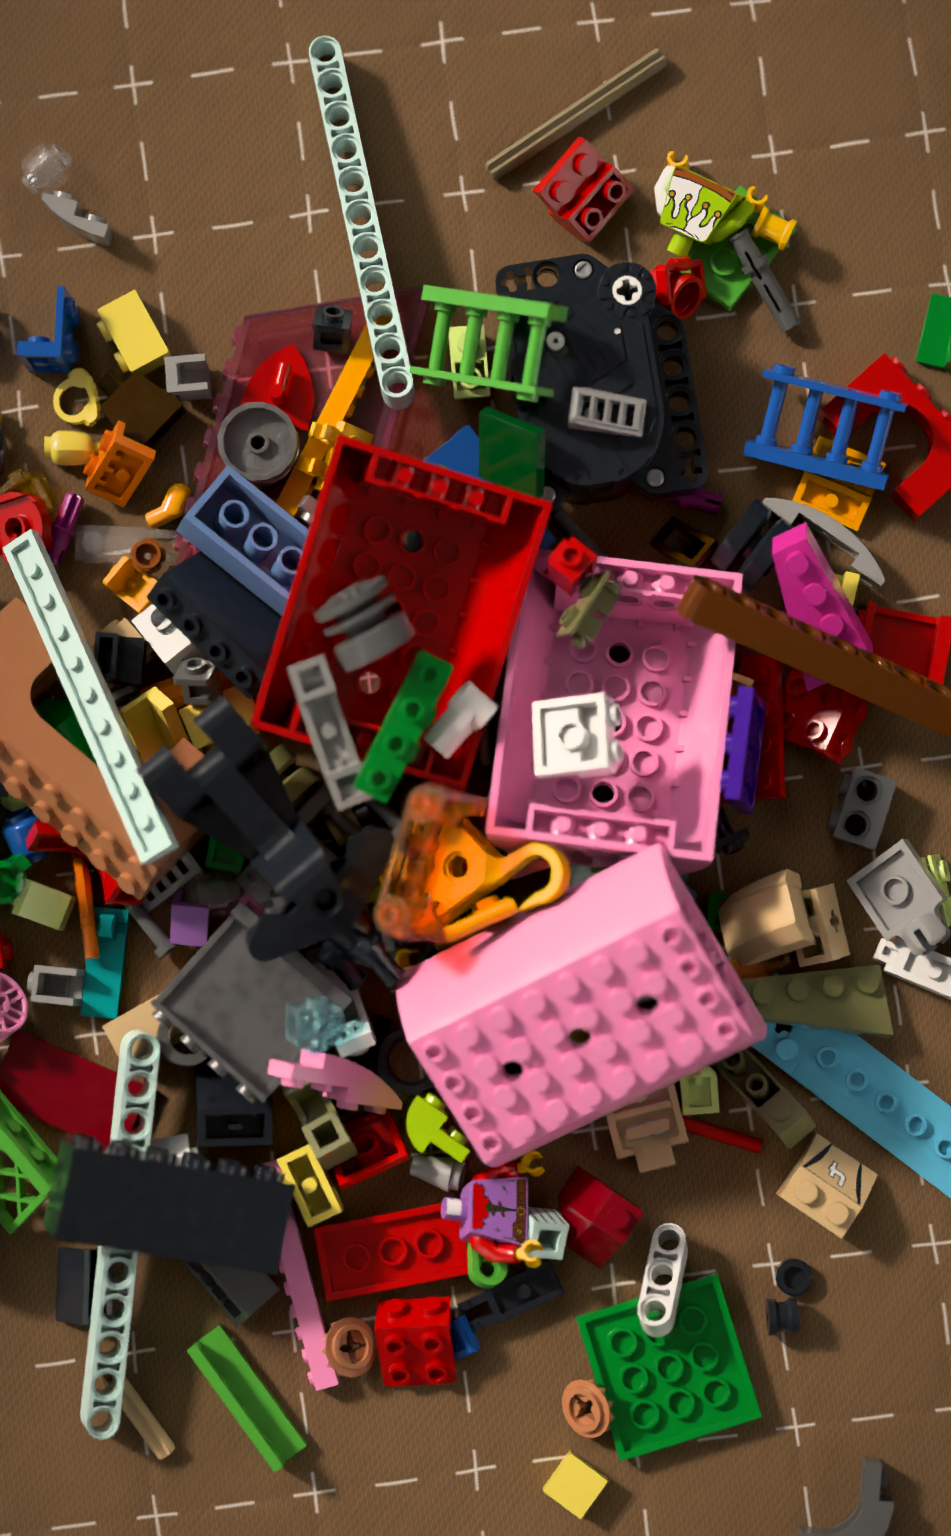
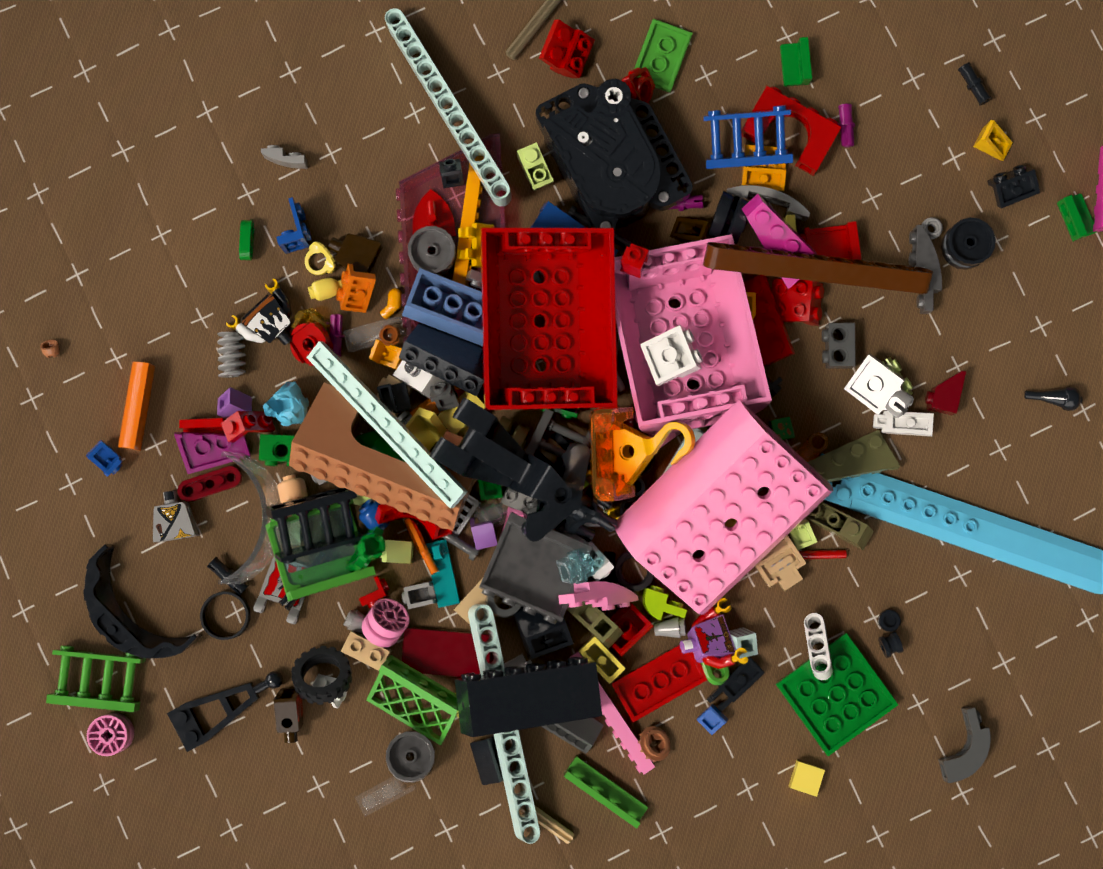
camera: 25 degrees left, 0 degrees up
clear head [20,142,74,195] -> none
light yellow brick [96,290,171,376] -> none
light grey window [164,353,212,401] -> none
light grey slope [287,654,374,811] -> none
dark grey wheel [314,576,416,672] -> none
green bracket [353,650,453,803] -> none
red bracket [375,1296,457,1387] -> none
bright green fence [409,285,568,402] -> none
white piece [422,681,498,759] -> none
light orange plate [431,895,518,952] -> none
dark green tile [479,407,545,498] -> none
olive hinge [556,571,622,649] -> none
dark red slope [558,1165,644,1268] -> none
nougat gear [562,1378,615,1438] -> none
light grey slope [568,387,647,438] -> none
torso [654,151,768,257] -> none
tan slope [718,869,815,966] -> none
dark purple plate [720,686,766,815] -> none
dark grey pin [727,227,801,333] -> none
yellow bush [751,206,797,251] -> none
tan slope [776,1133,878,1239] -> none
tan brick [796,883,850,967] -> none

